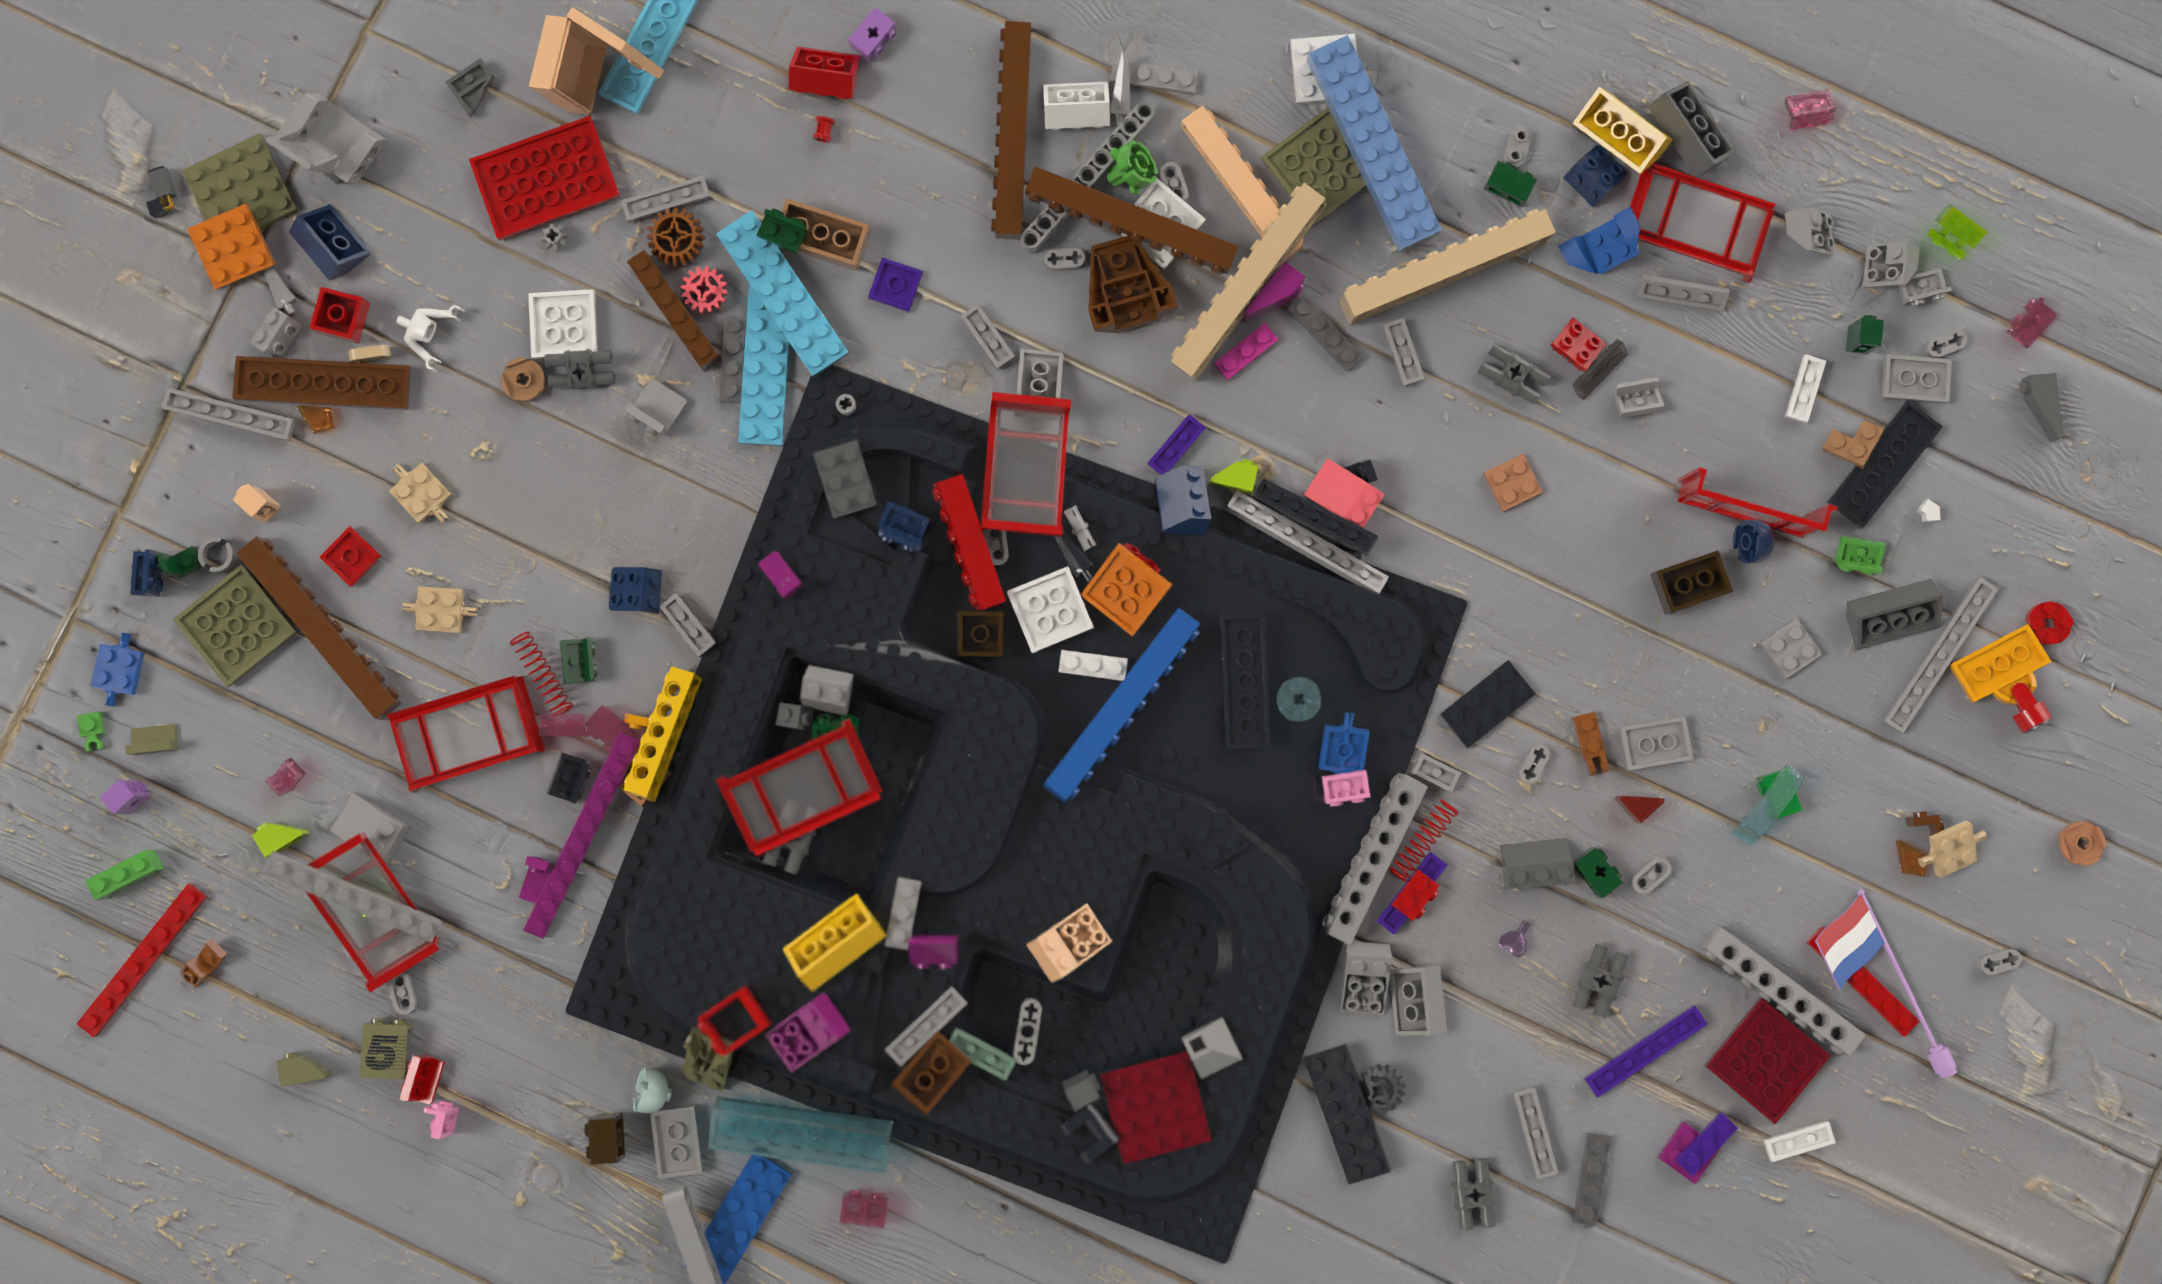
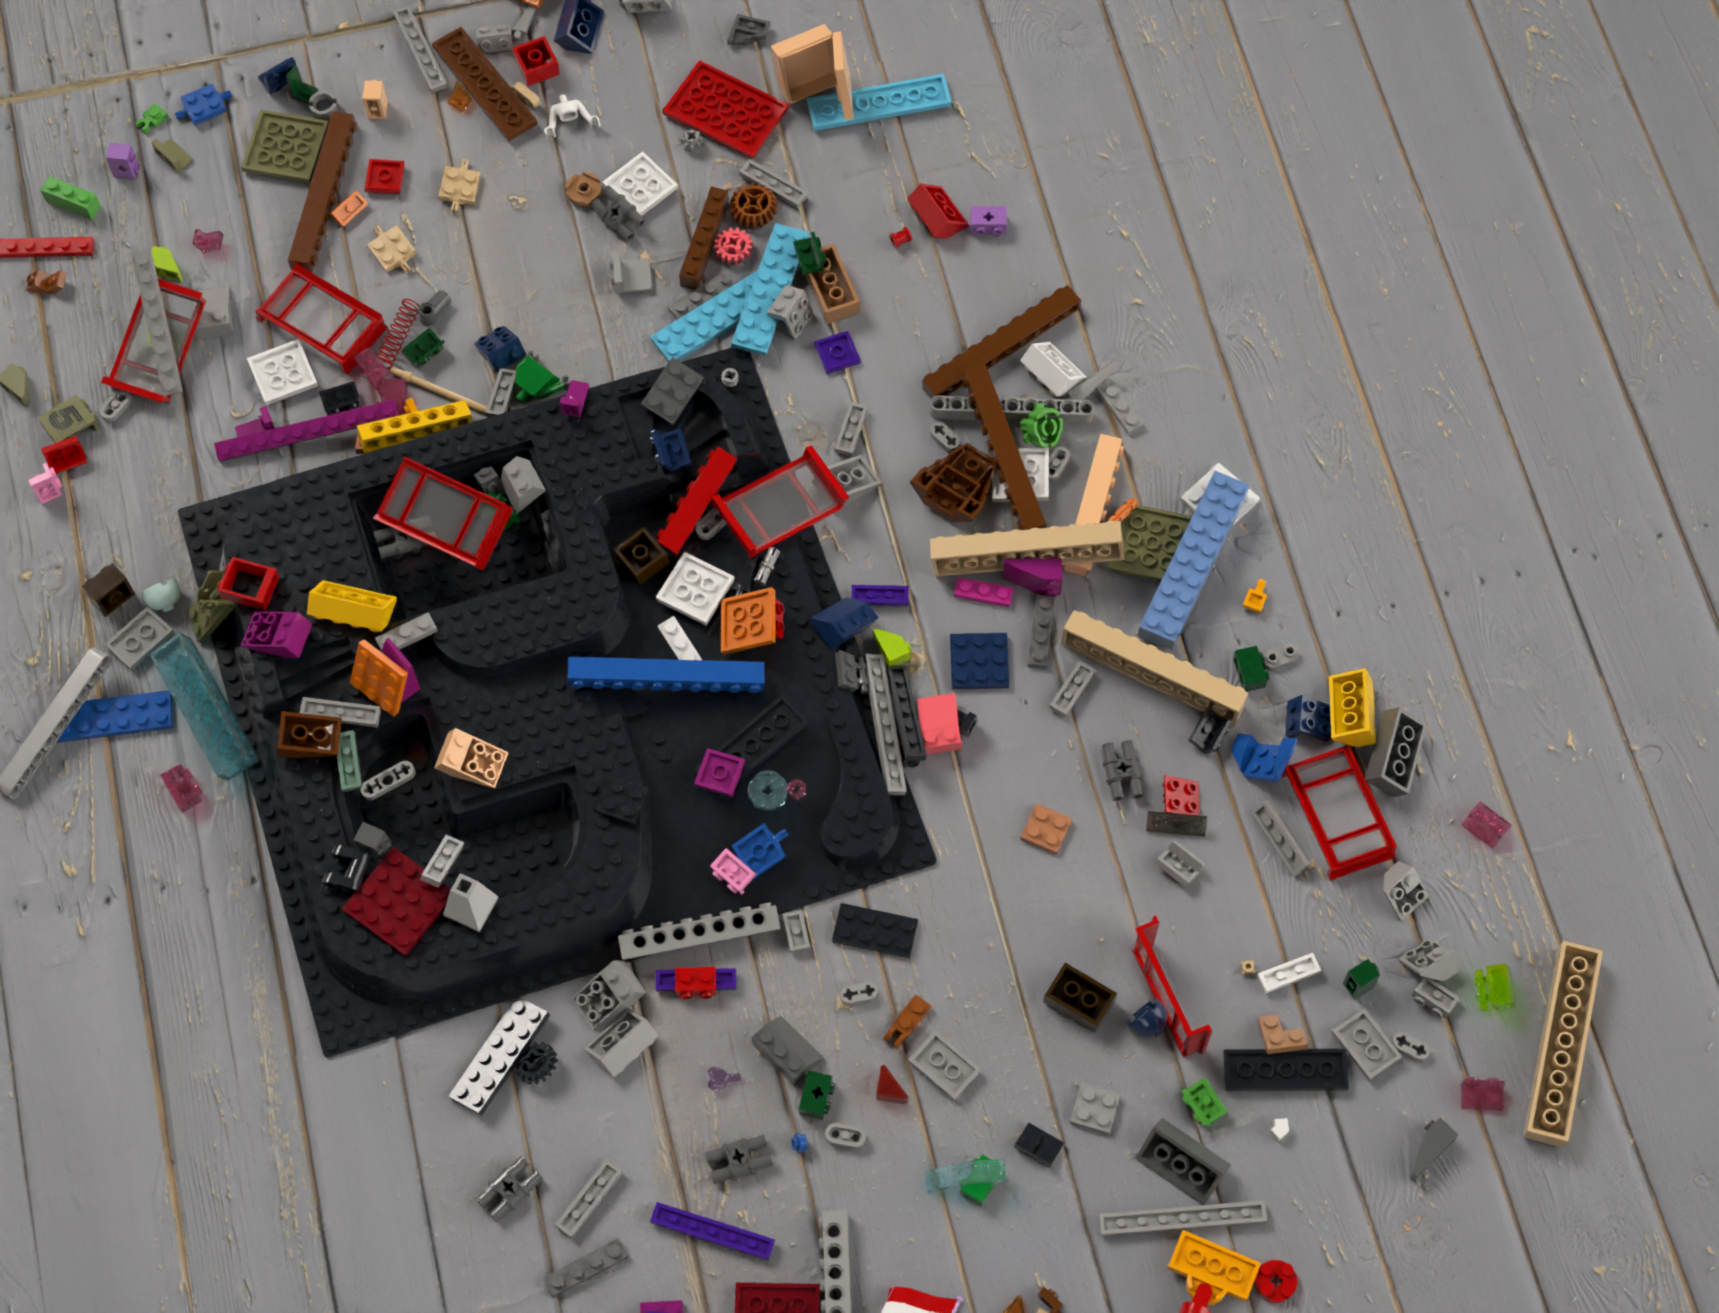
camera: 50 degrees right, 20 degrees down
red piece [1388,799,1459,882] -> none
none -> white plate [247,339,318,406]
none -> orange plate [330,190,369,227]
none -> orange plate [350,639,408,716]
none -> tan bar [390,367,487,414]
none -> dark grey piece [418,290,452,326]
none -> light grey plate [420,835,464,888]
none -> green torso [515,351,570,403]
none -> magenta plate [694,748,745,797]
none -> light grey bracket [768,285,813,339]
none -> clear pink bush [788,779,806,799]
none -> blue plate [791,1133,808,1154]
none -> dark grey plate [835,650,869,694]
none -> dark blue plate [950,633,1009,689]
none -> black piece [1014,1122,1064,1168]
none -> orange axle [1108,498,1138,522]
none -> black bracket [1188,708,1232,754]
none -> tan piece [1240,960,1256,975]
none -> light orange plate [1242,578,1267,614]
none -> tan brick [1523,941,1603,1148]

